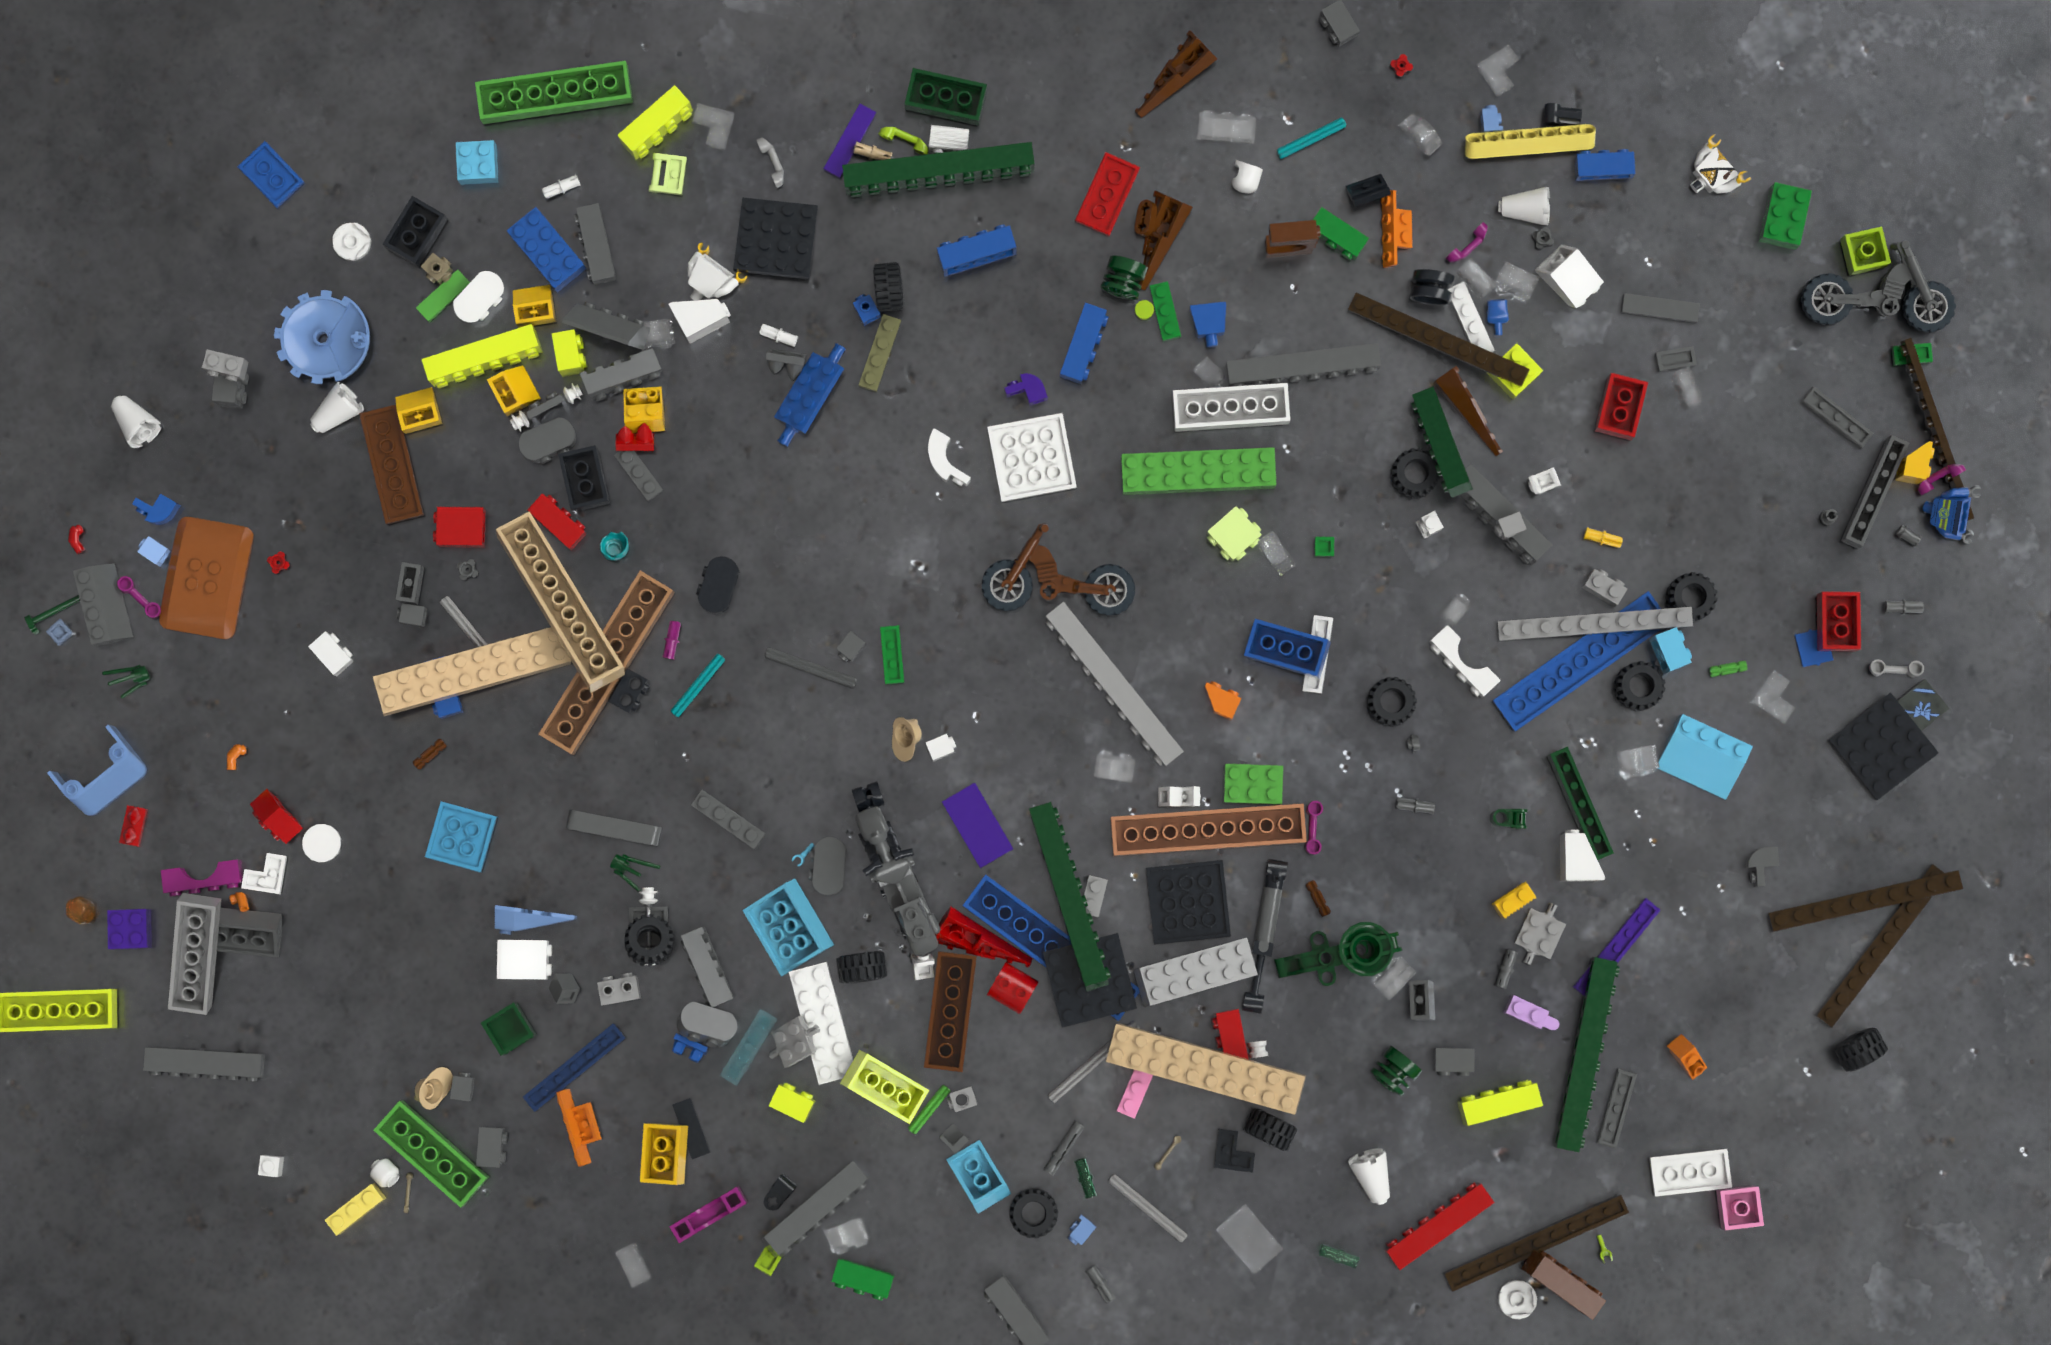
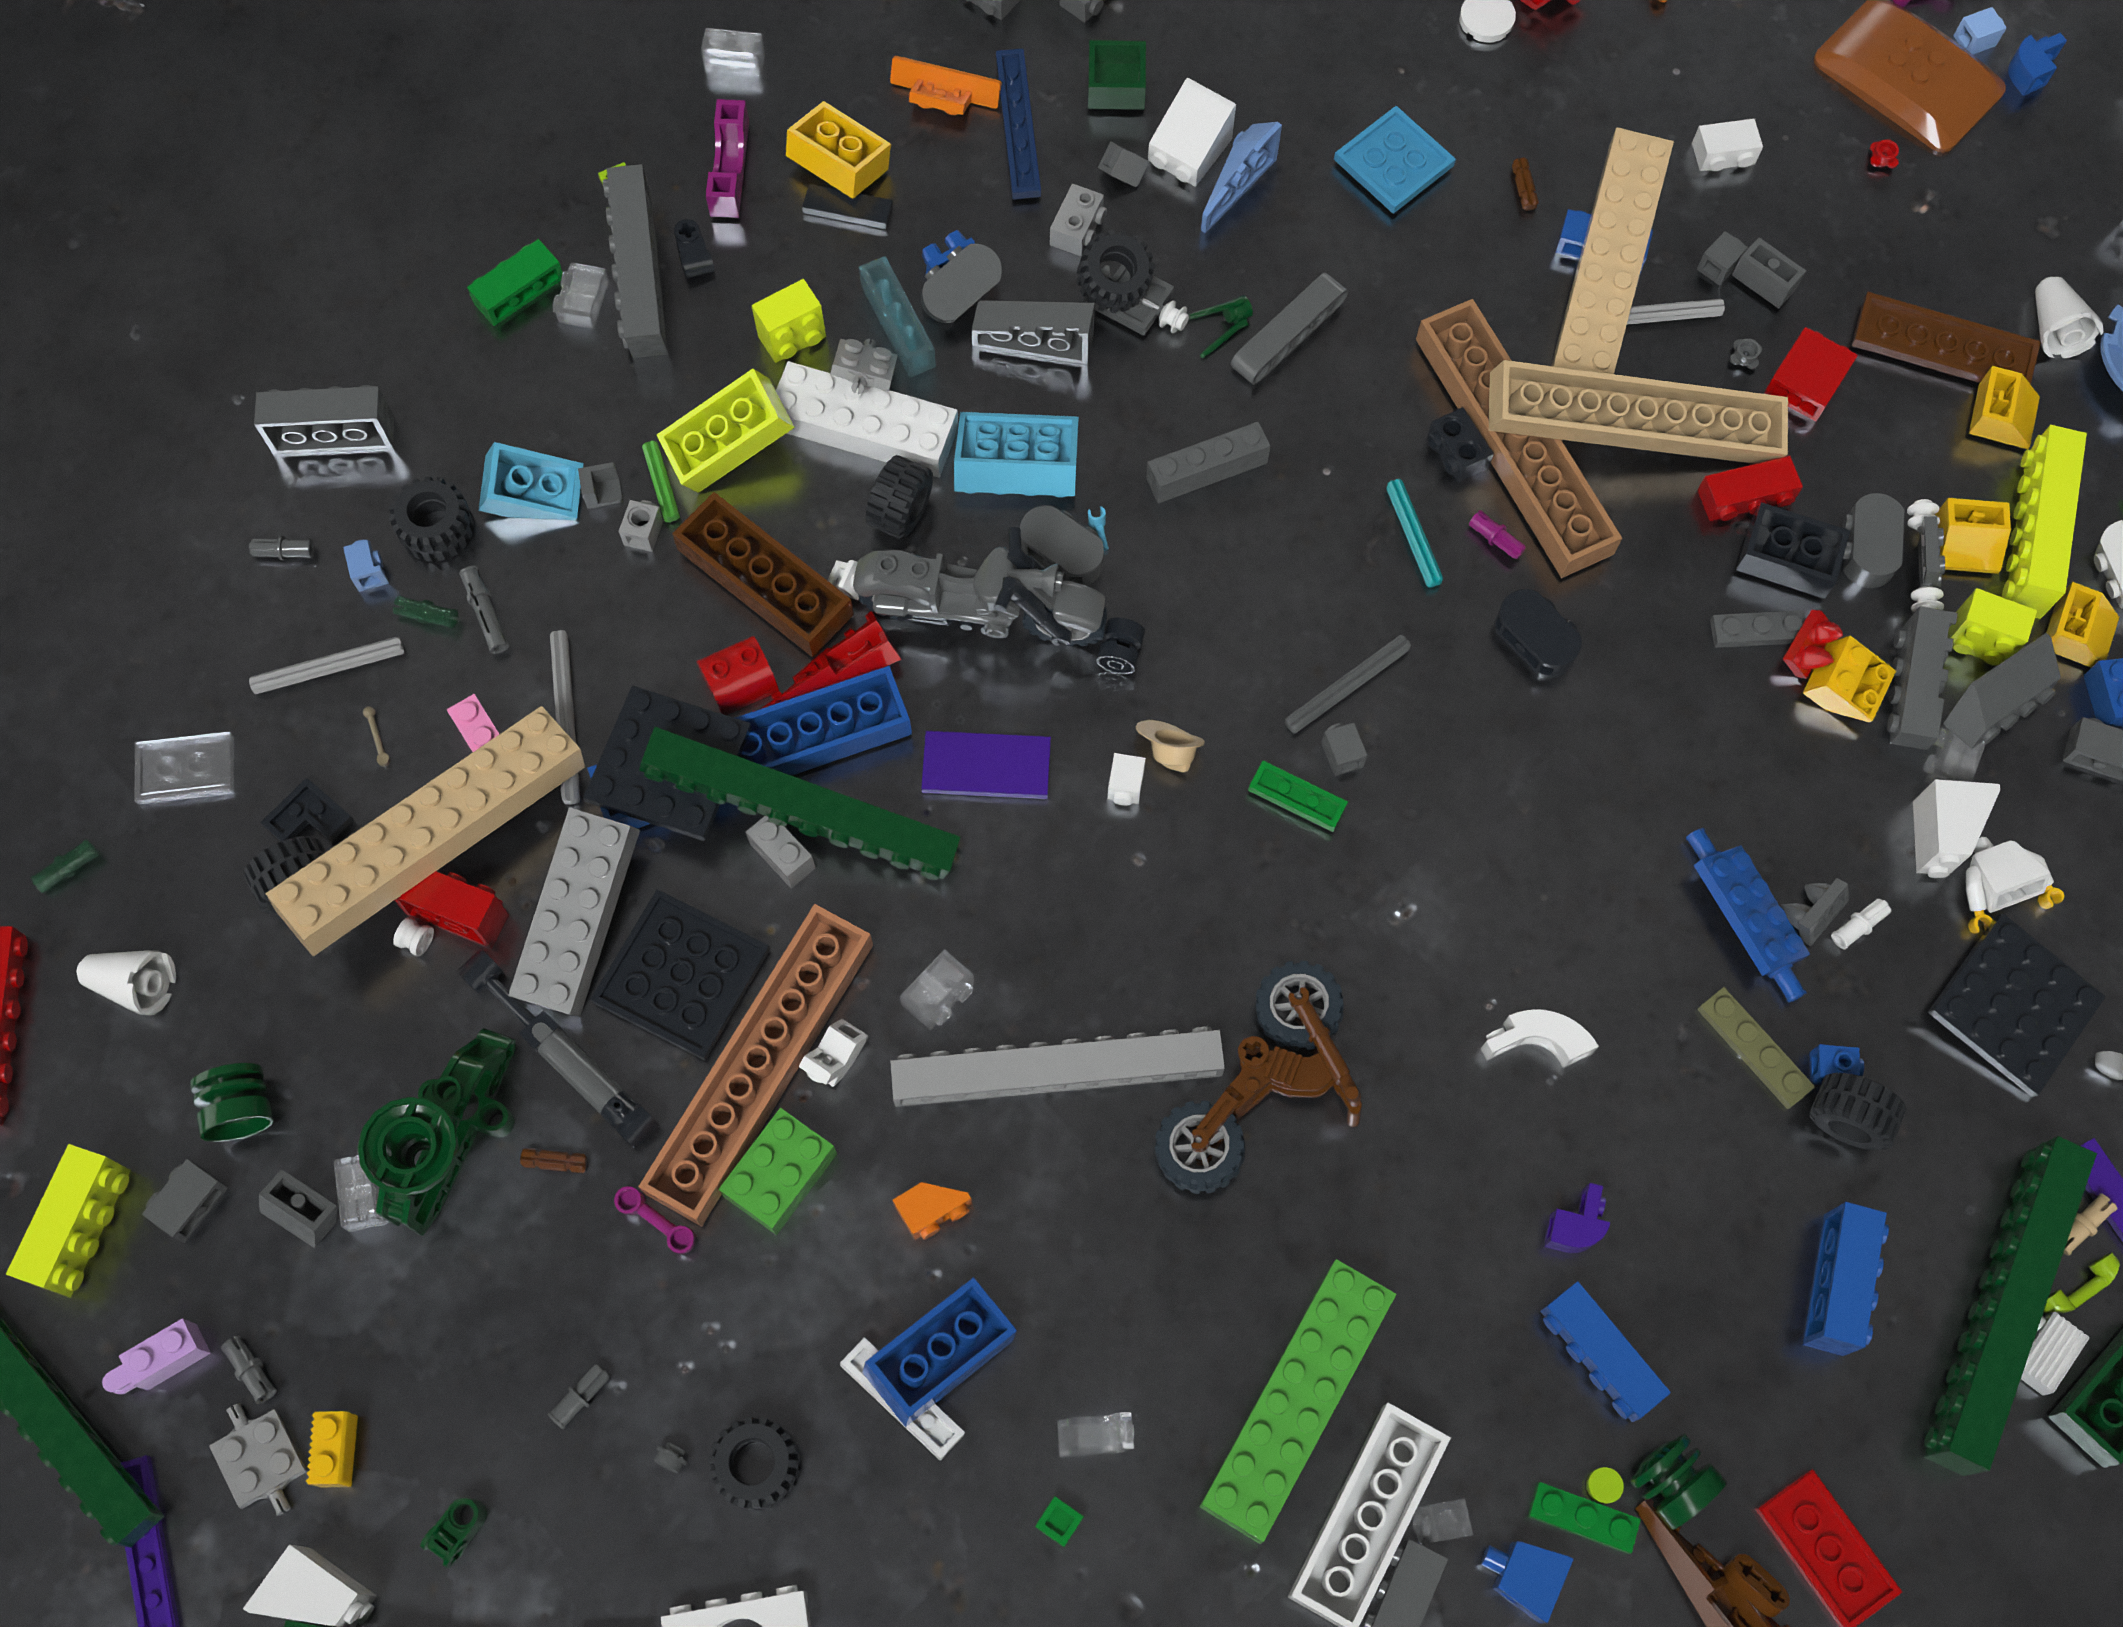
camera: 125 degrees right, 15 degrees down
teal hair [600,532,629,561] -> none
white plate [987,413,1077,502] -> none
yellowish green brick [1207,506,1262,562] -> none

